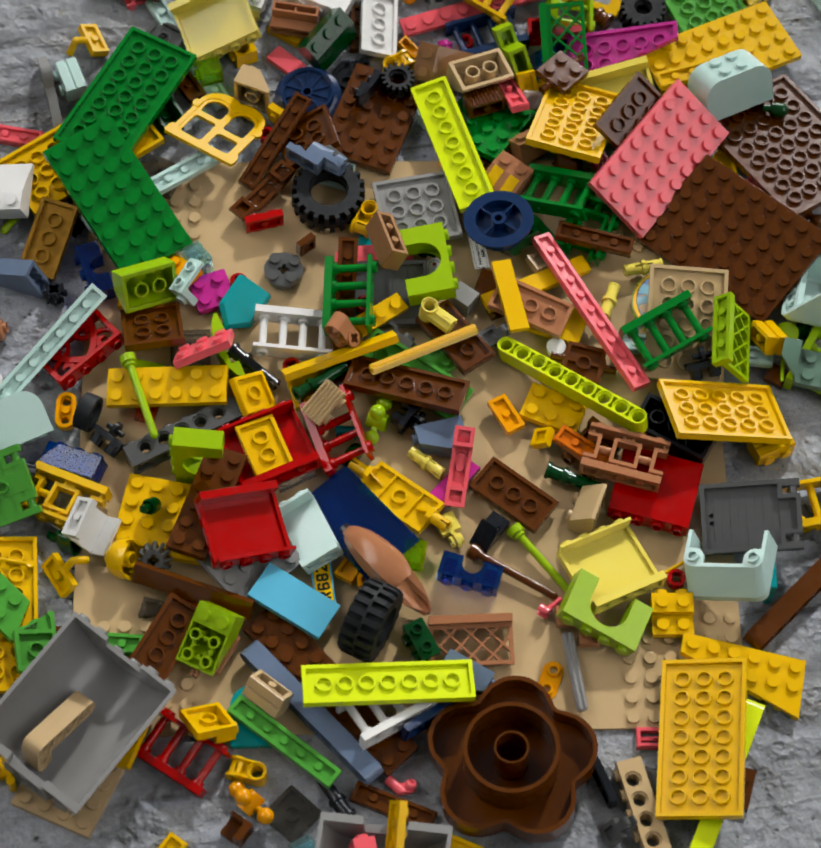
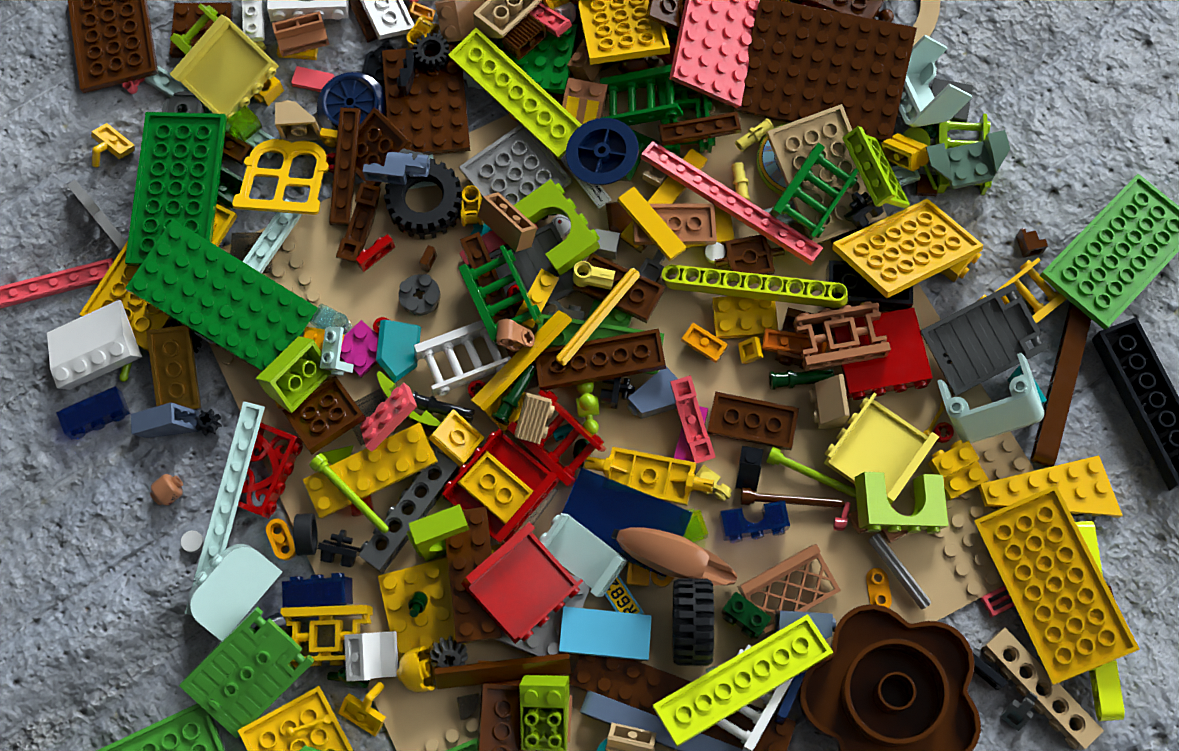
camera: 20 degrees left, 10 degrees up
light aqua brick [52,57,87,102] -> none
clear blue arch [73,240,116,301] -> none
slope [296,7,357,71] -> none
light yellow pin [406,446,447,480] -> none

